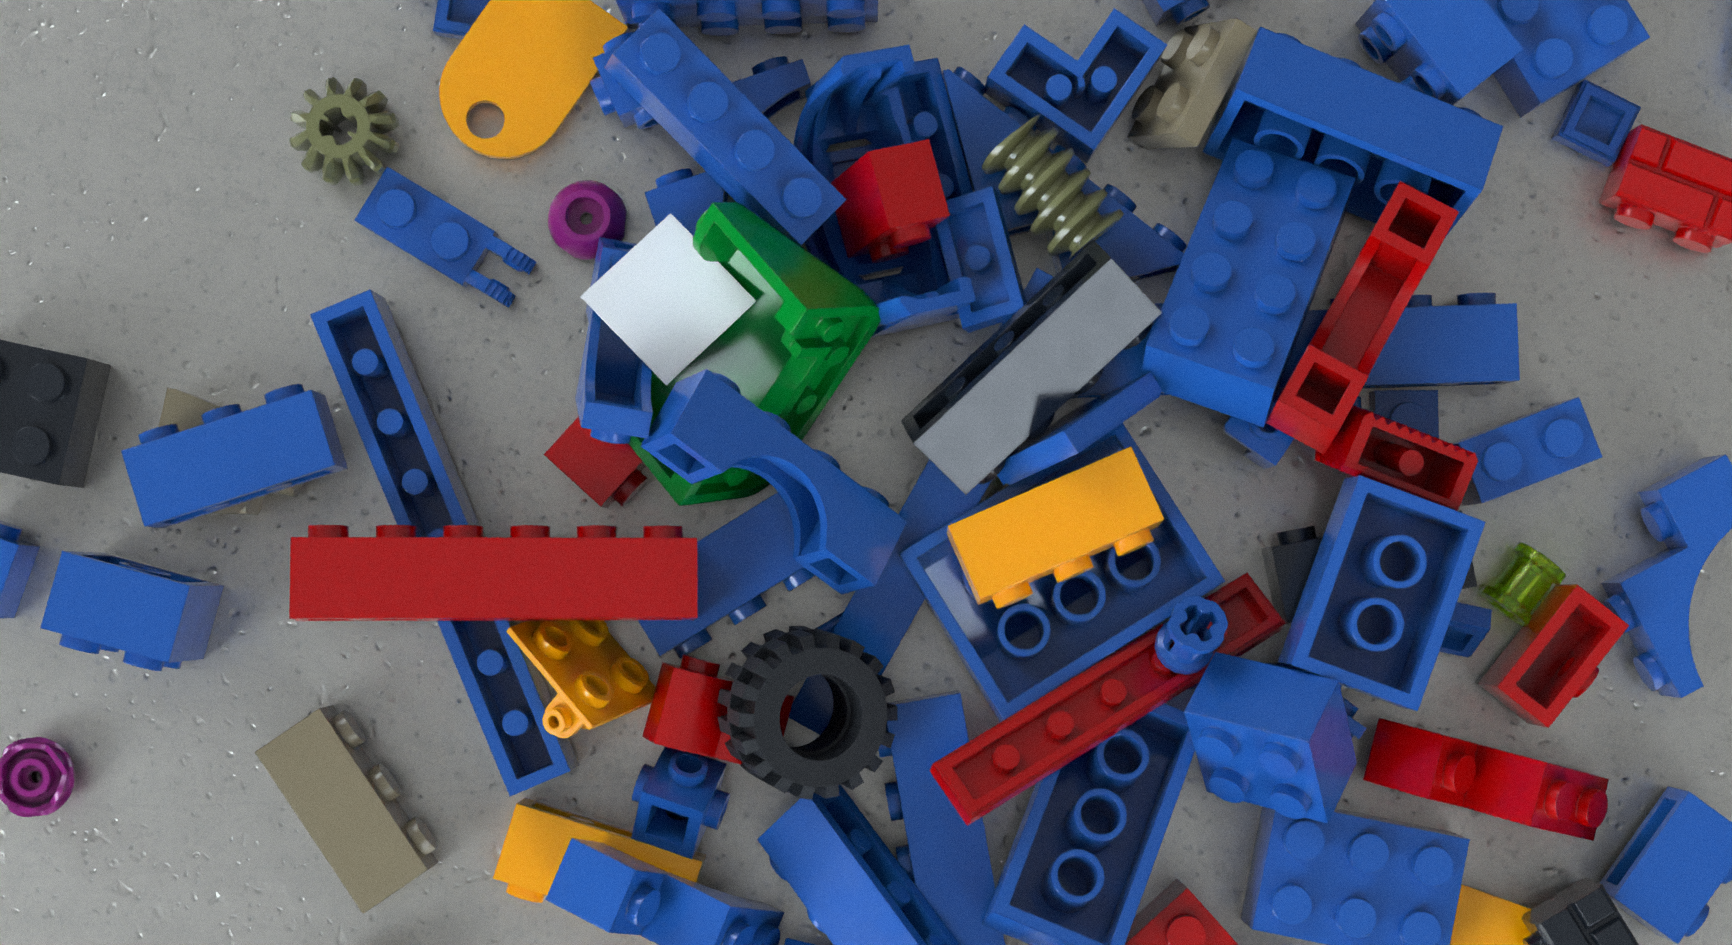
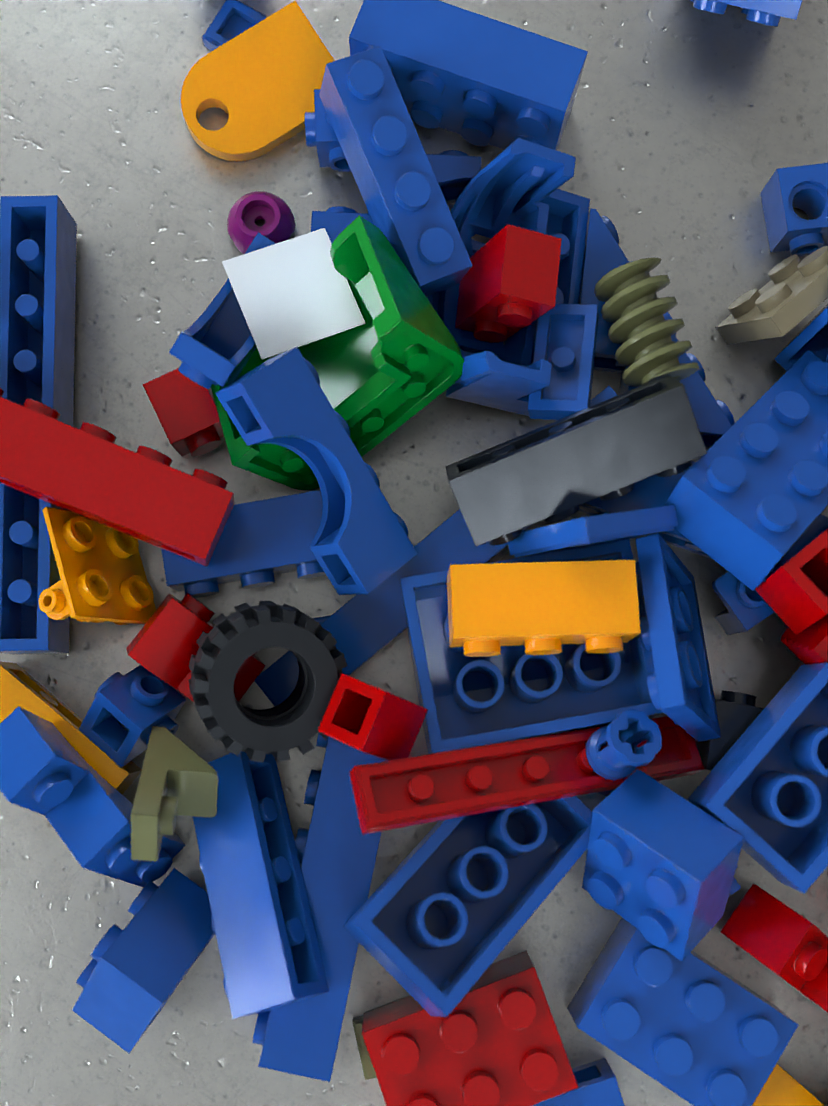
camera: 20 degrees right, 5 degrees down
olive gear [289,77,400,186] -> none
blue hinge [354,166,537,308] -> none
blue brick [985,8,1167,163] -> none
none -> olive slope [131,726,218,861]
none -> red brick [318,673,428,761]
none -> blue plate [635,533,721,742]

